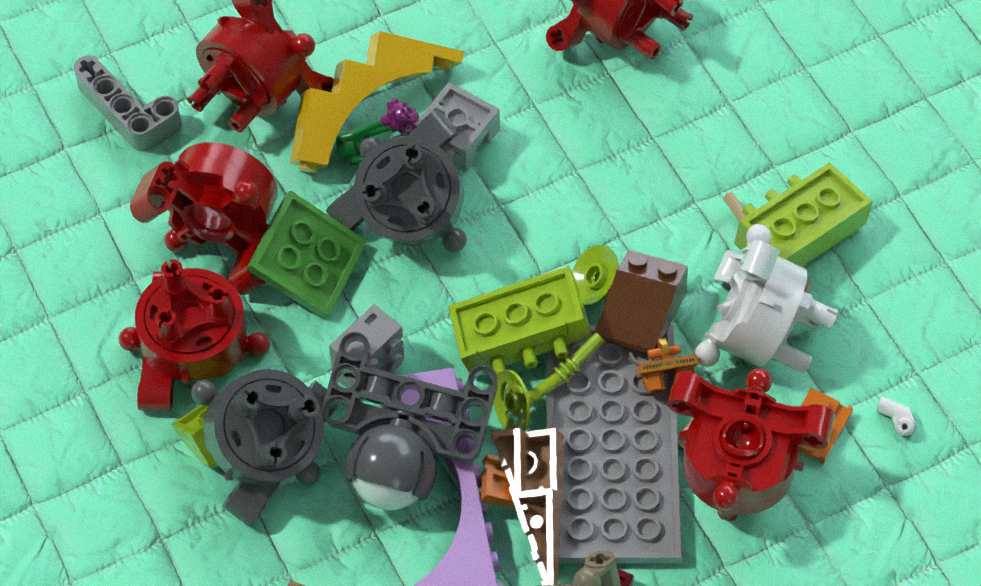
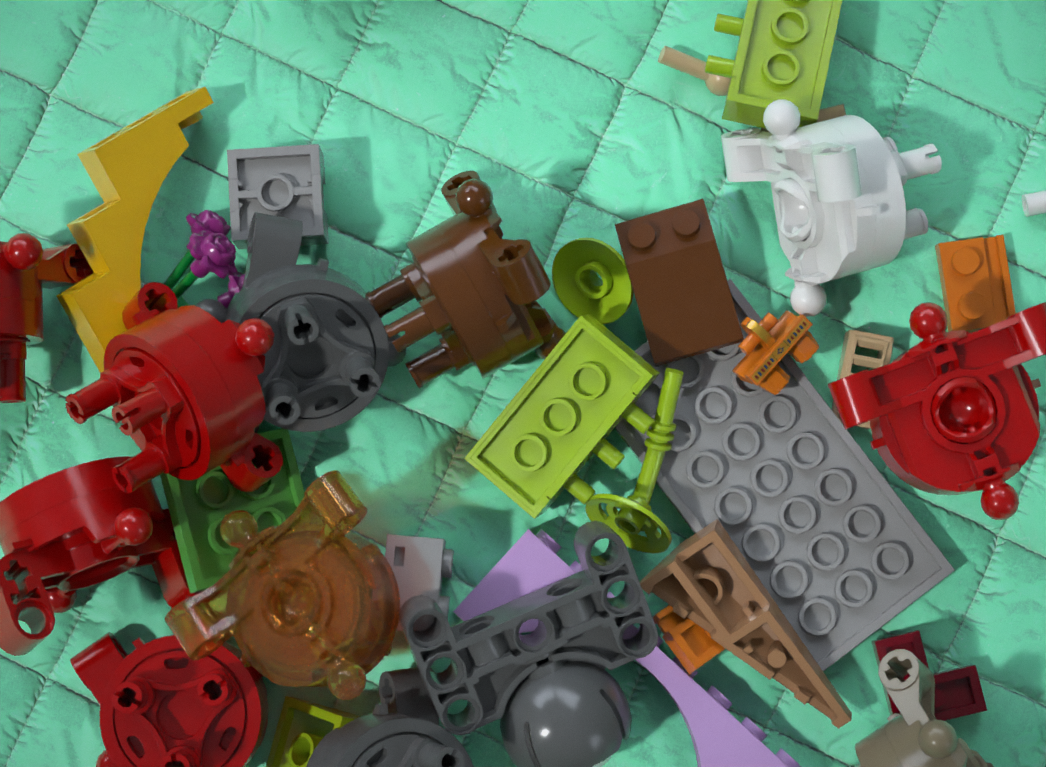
camera: 40 degrees left, 25 degrees up
none -> red piece [65,282,283,493]
none -> clear orange piece [165,470,400,701]
none -> reddish brown piece [366,171,566,388]

